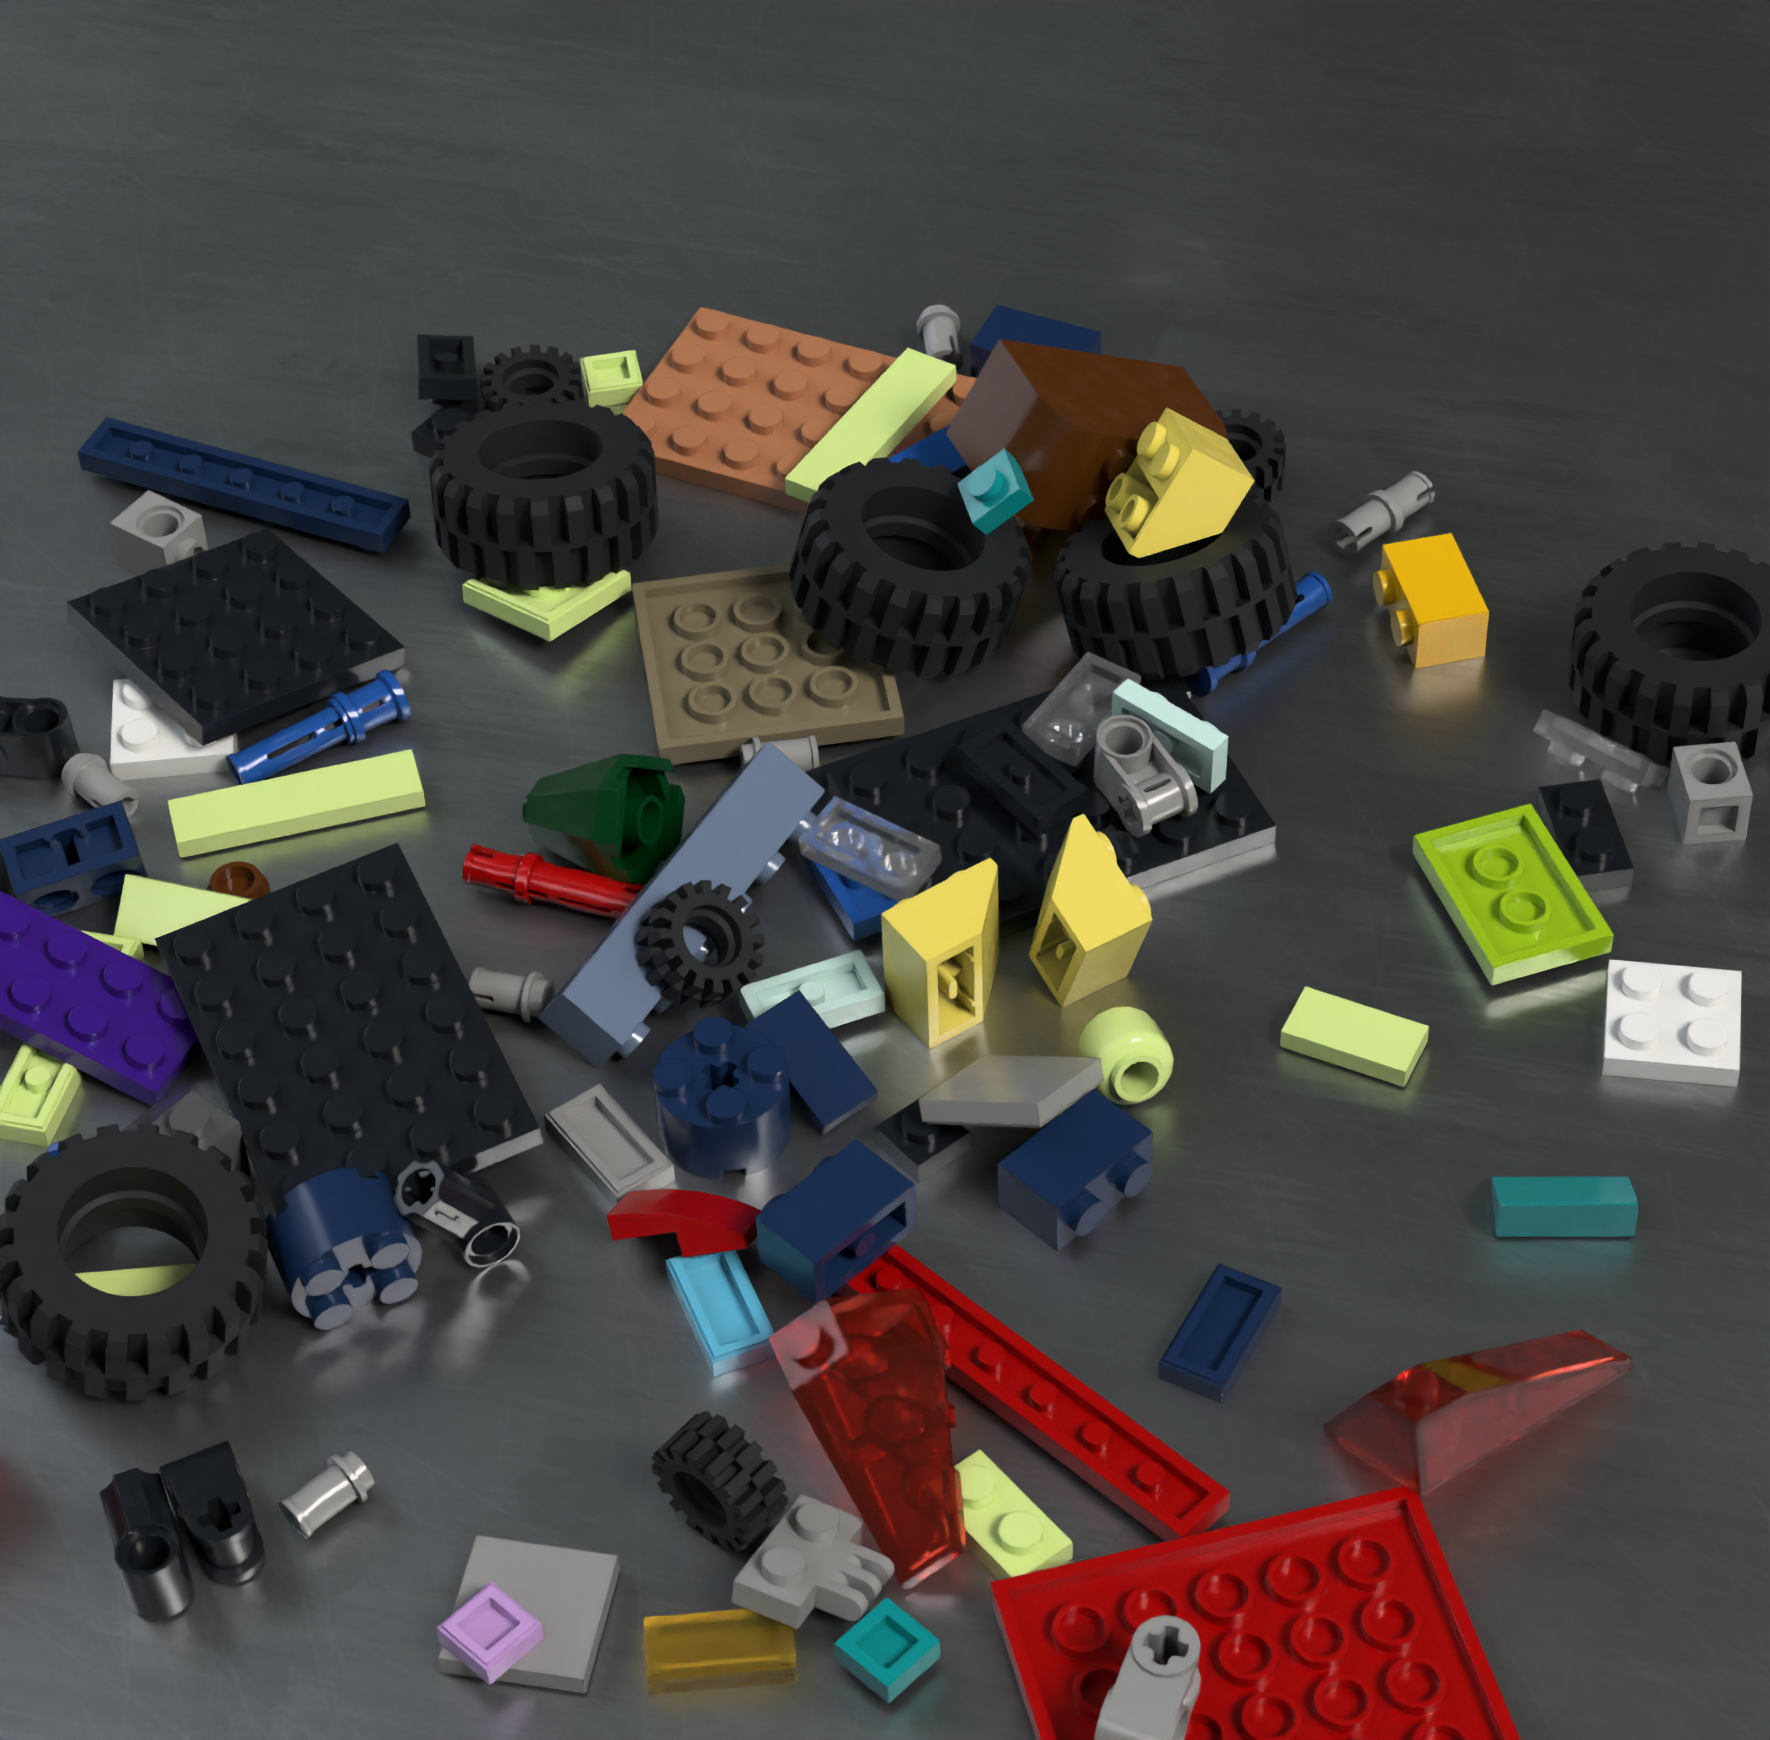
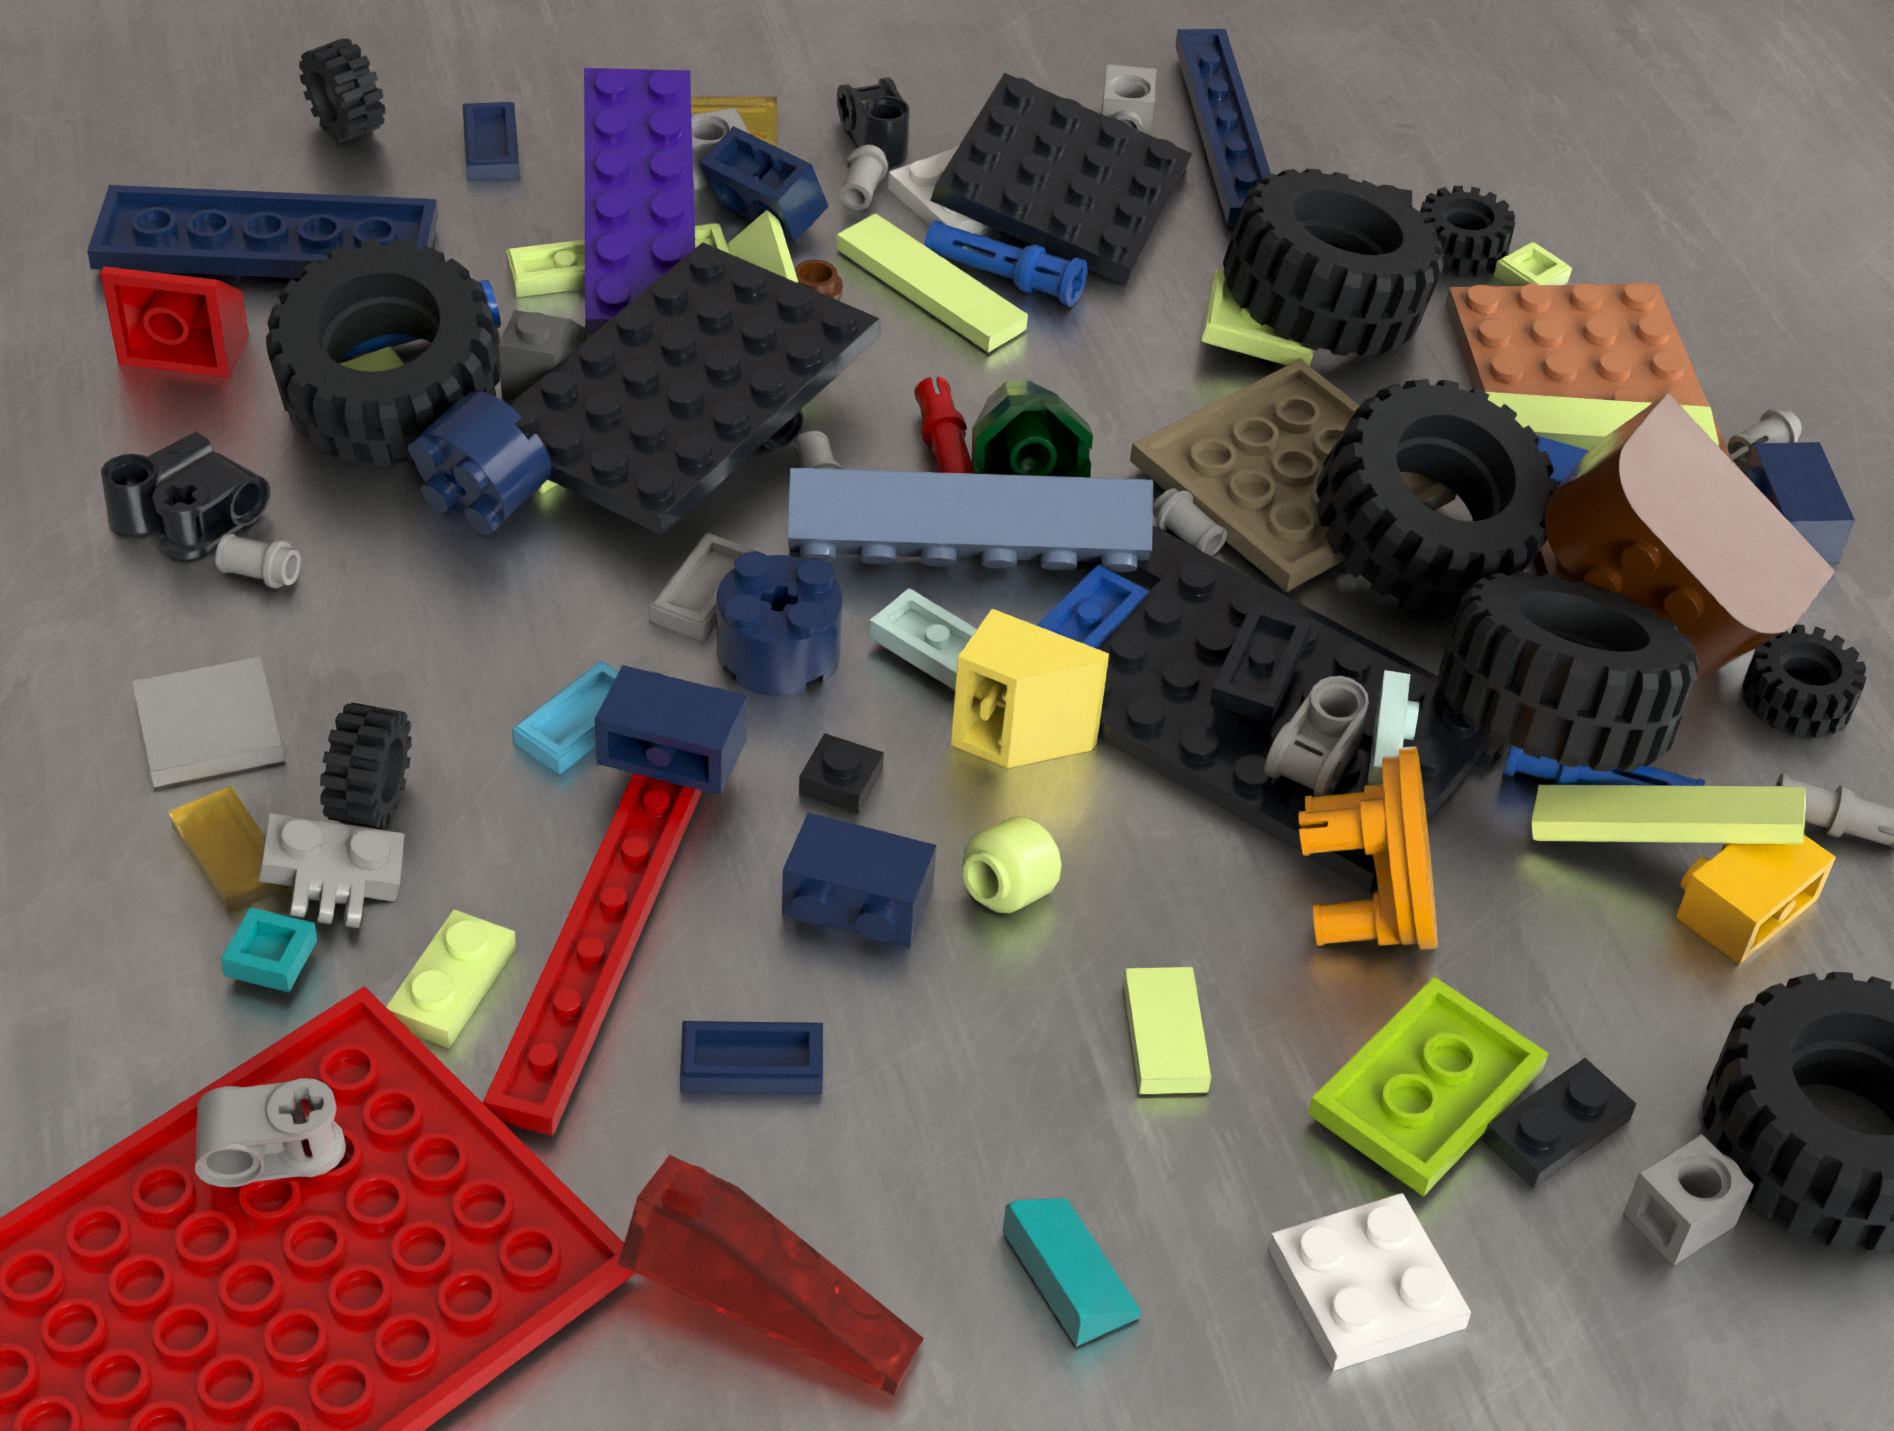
camera: 55 degrees right, 0 degrees up
black piece [393,1160,520,1268] -> none
black plate [416,335,477,406] -> none
lavender tile [436,1581,544,1685] -> none
red slope [606,1189,762,1258] -> none
black tyre [636,880,765,1009] -> none
dark blue tile [745,990,878,1135] -> none
clear red wedge [768,1288,967,1591] -> none
clear plate [798,796,942,902] -> none
light grey tile [918,1055,1104,1128] -> none
teal plate [957,449,1034,535] -> none
clear plate [1022,652,1141,767] -> none
light yellow slope [1028,813,1153,1008] -> none
light yellow slope [1104,407,1255,558] -> none
clear plate [1533,709,1670,794] -> none
none -> light orange piece [1299,746,1438,950]
none -> yellowish green tile [1531,785,1806,844]

